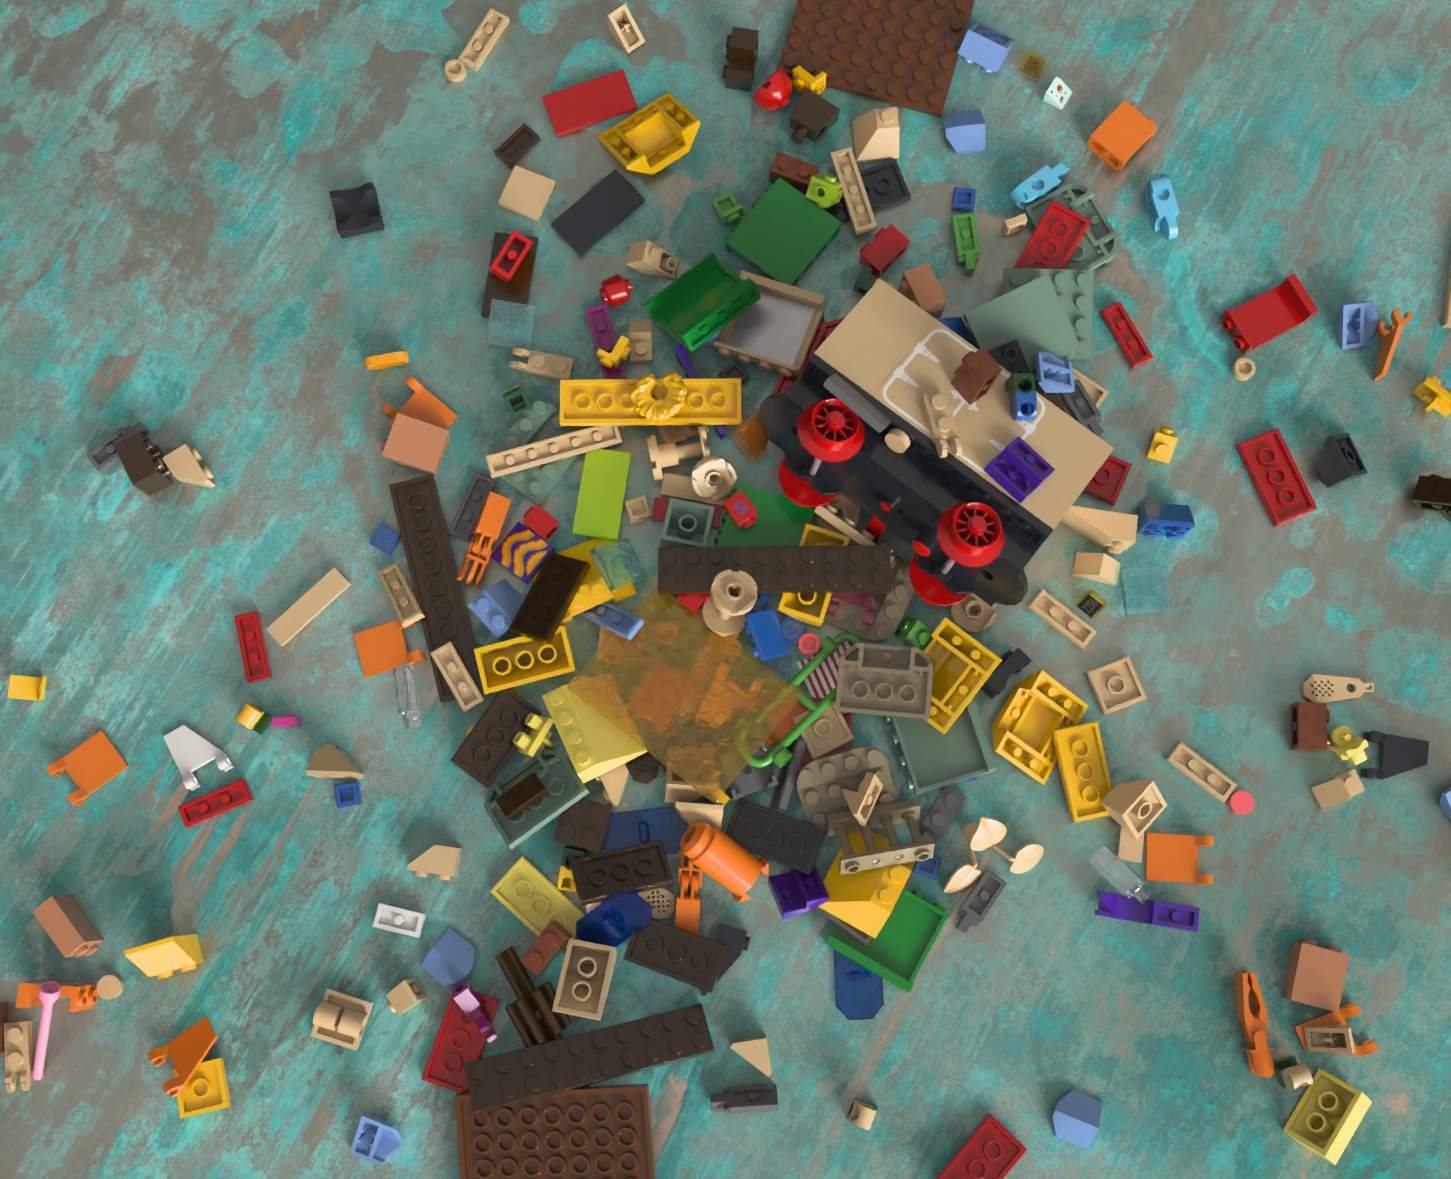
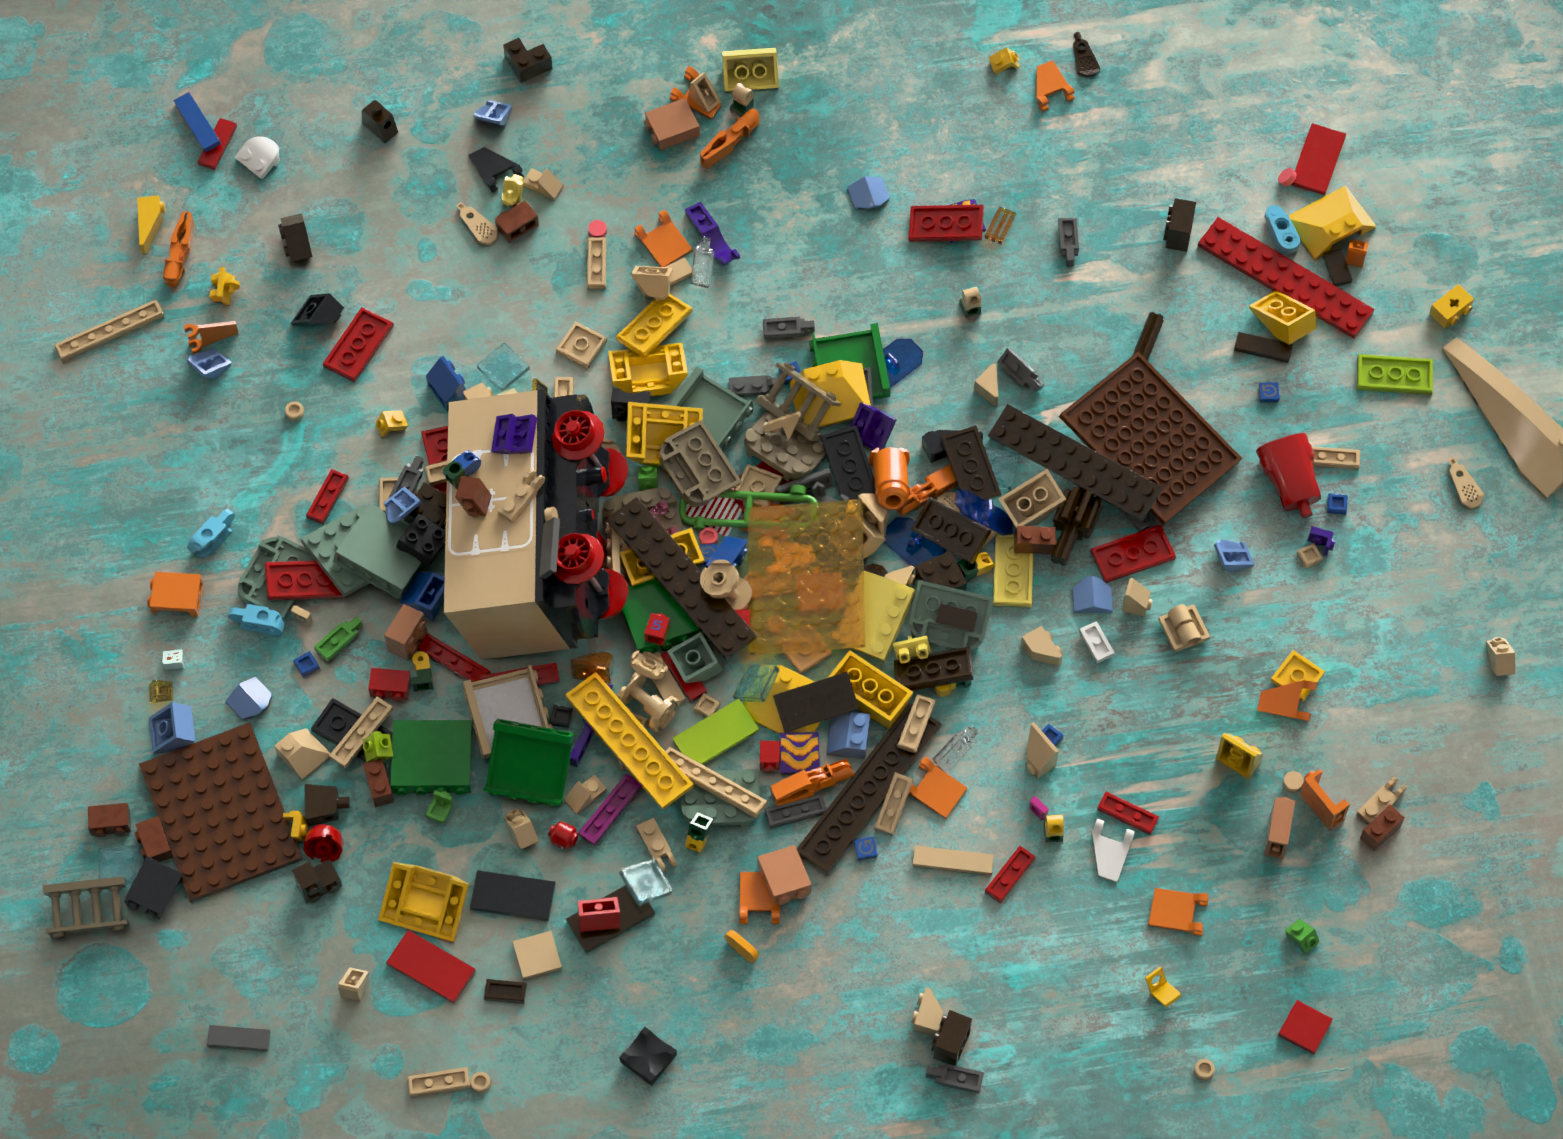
camera: 130 degrees left, 15 degrees down
bright pink piece [32,981,61,1080] -> none
magenta piece [451,980,497,1043] -> none
medium blue tile [579,602,644,641] -> none
yellow bracket [597,335,632,369] -> none
yellow piece [630,371,687,421] -> none
plant [942,816,1044,893] -> none
red panel [1220,274,1319,355] -> none

